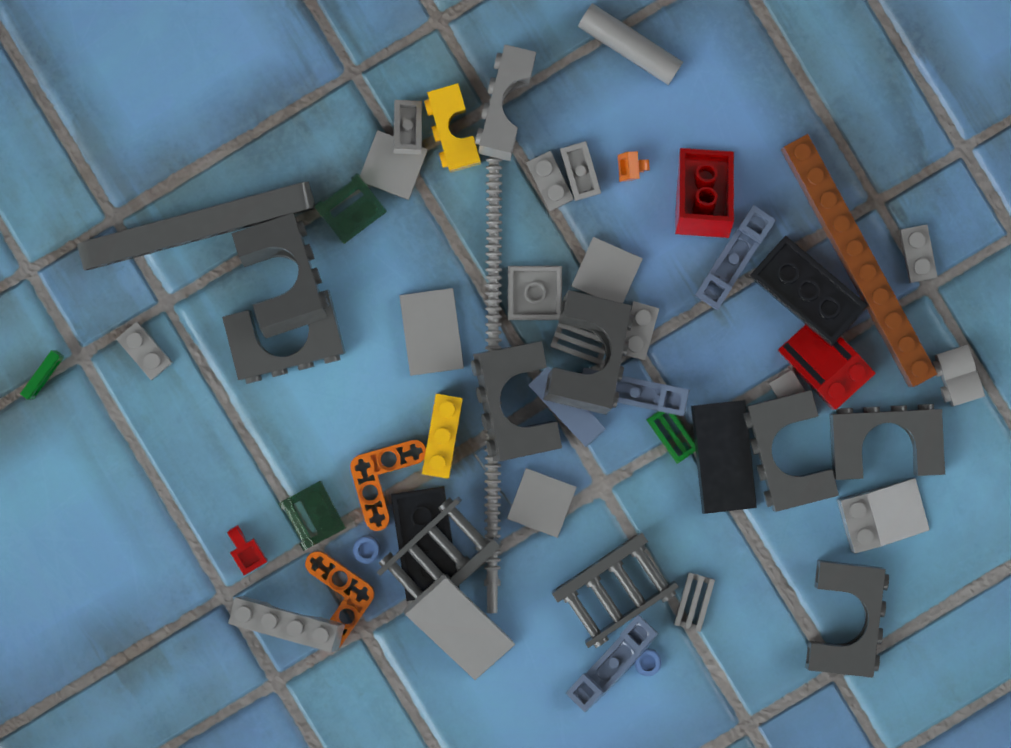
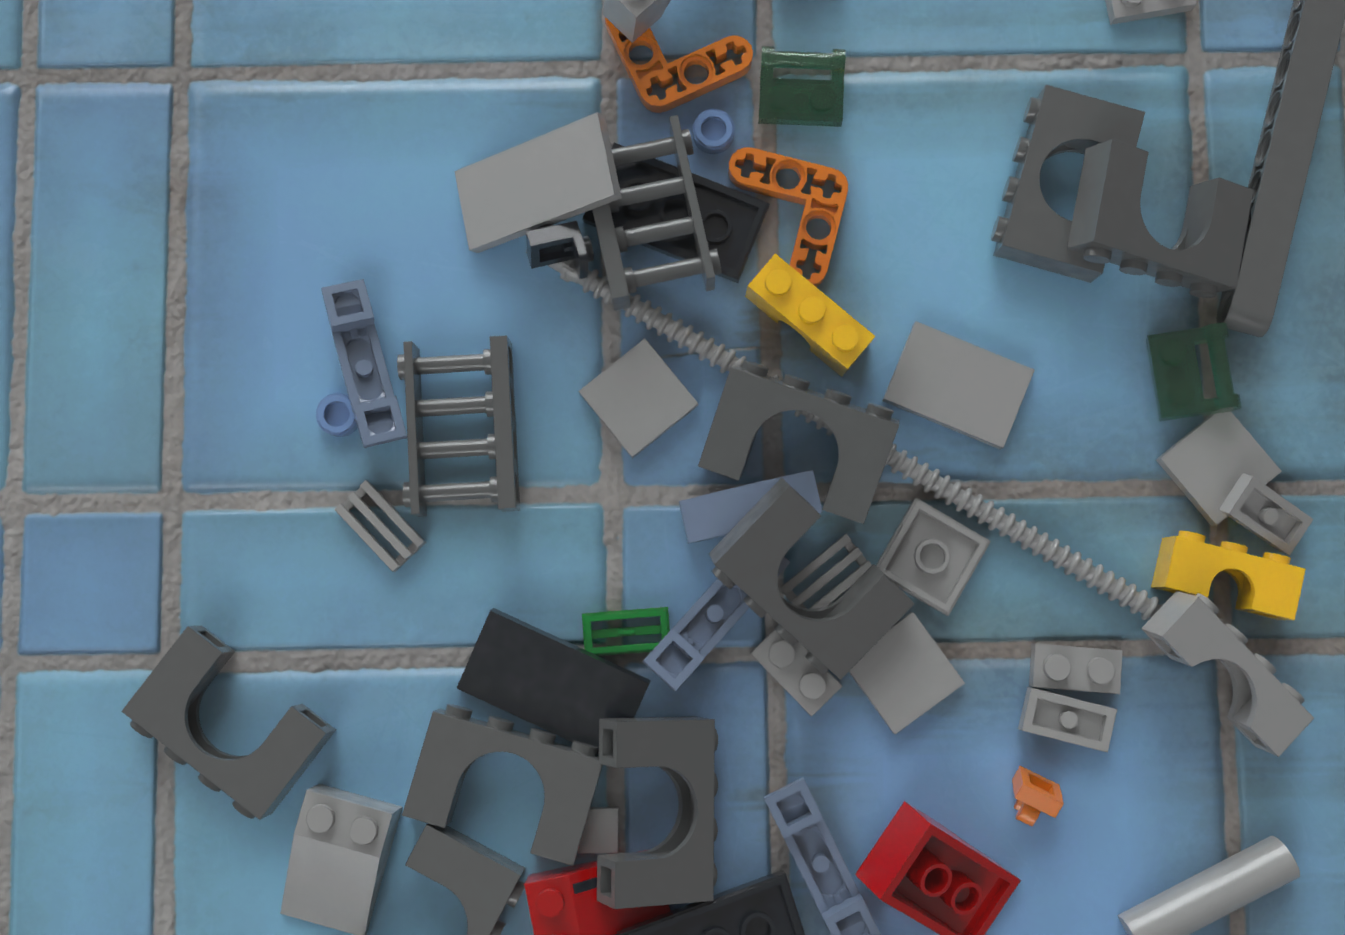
camera: 125 degrees right, 5 degrees down
none -> black bracket [526,221,594,279]
none -> dark grey arch [597,716,718,909]

